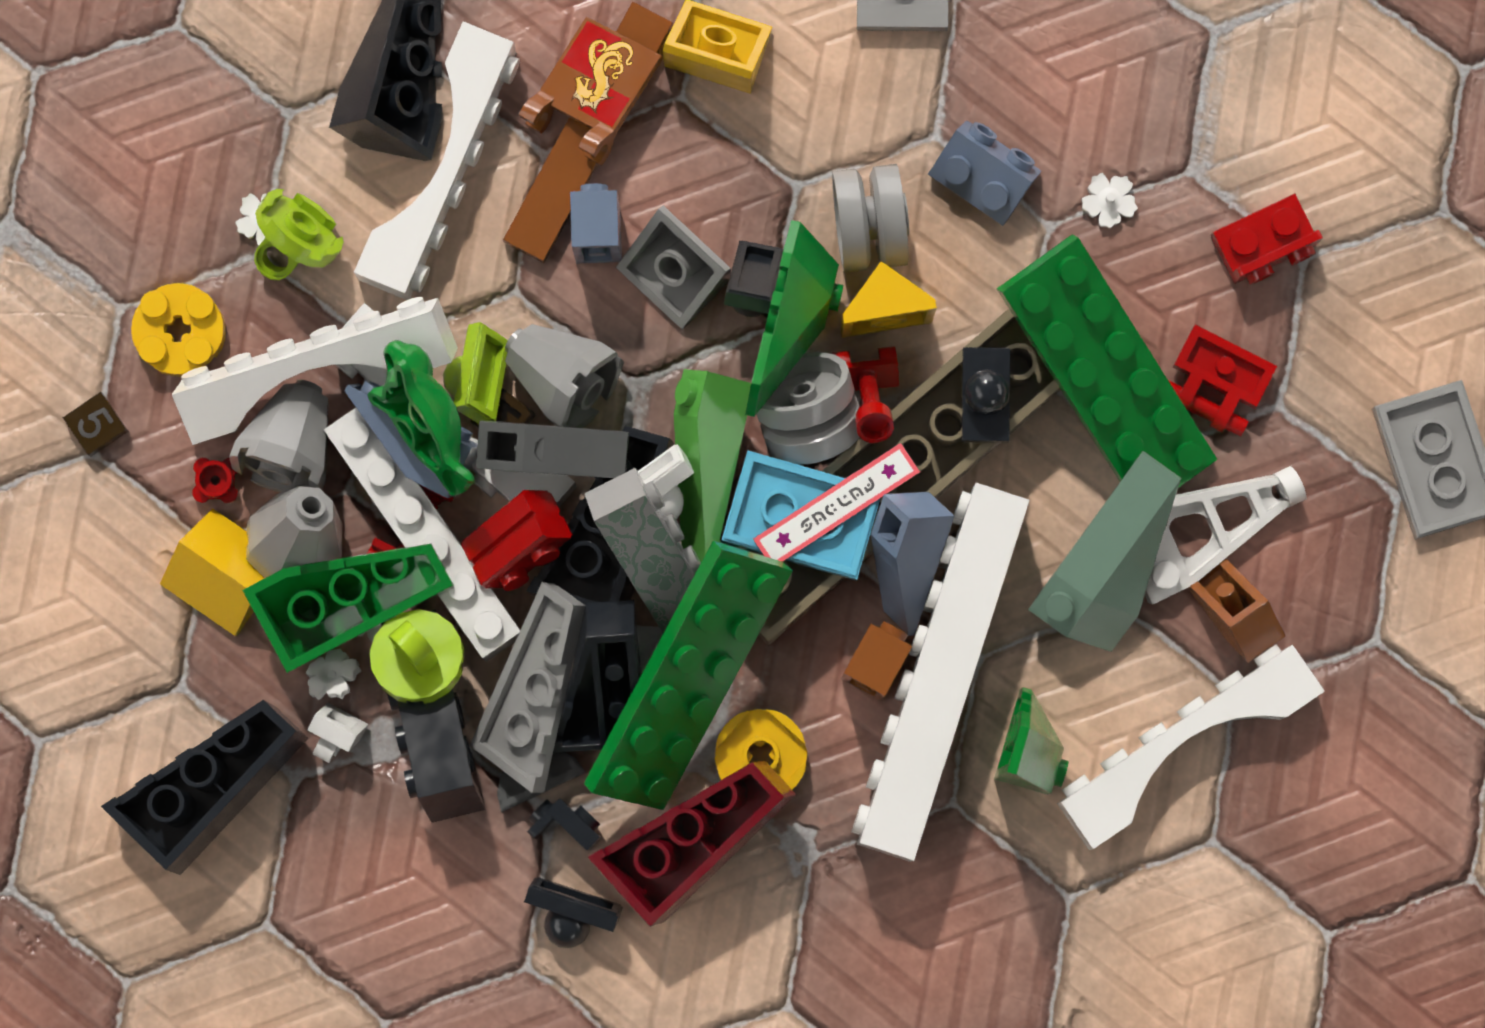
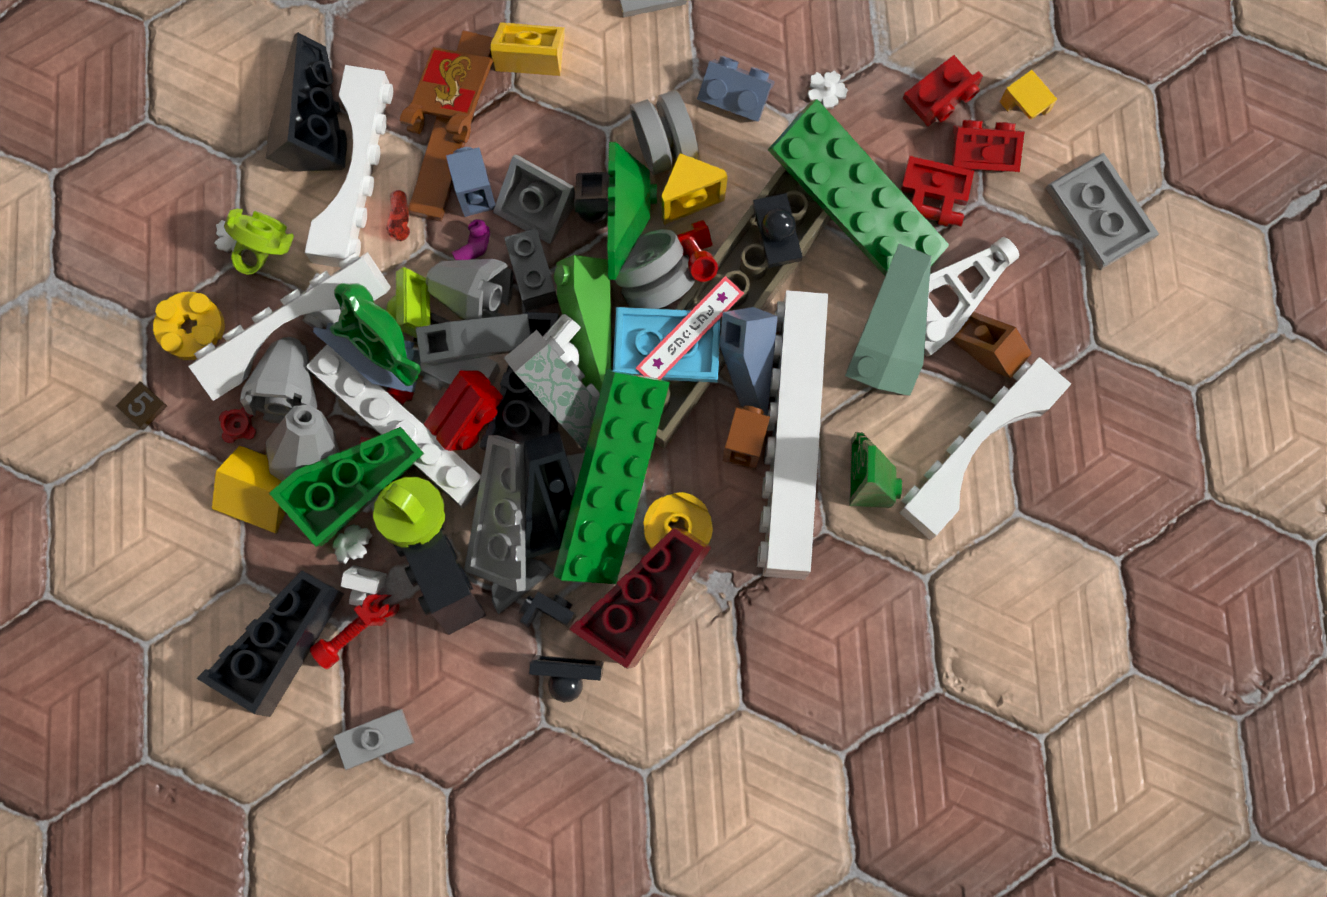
camera: 15 degrees left, 5 degrees down
none -> red bar [310,594,400,670]
none -> light grey plate [334,709,415,770]
none -> clear red arm [386,190,410,241]
none -> magenta arm [451,219,491,260]
none -> dark grey brick [504,228,558,312]
none -> red bracket [952,120,1025,172]
none -> yellow panel [999,70,1057,119]

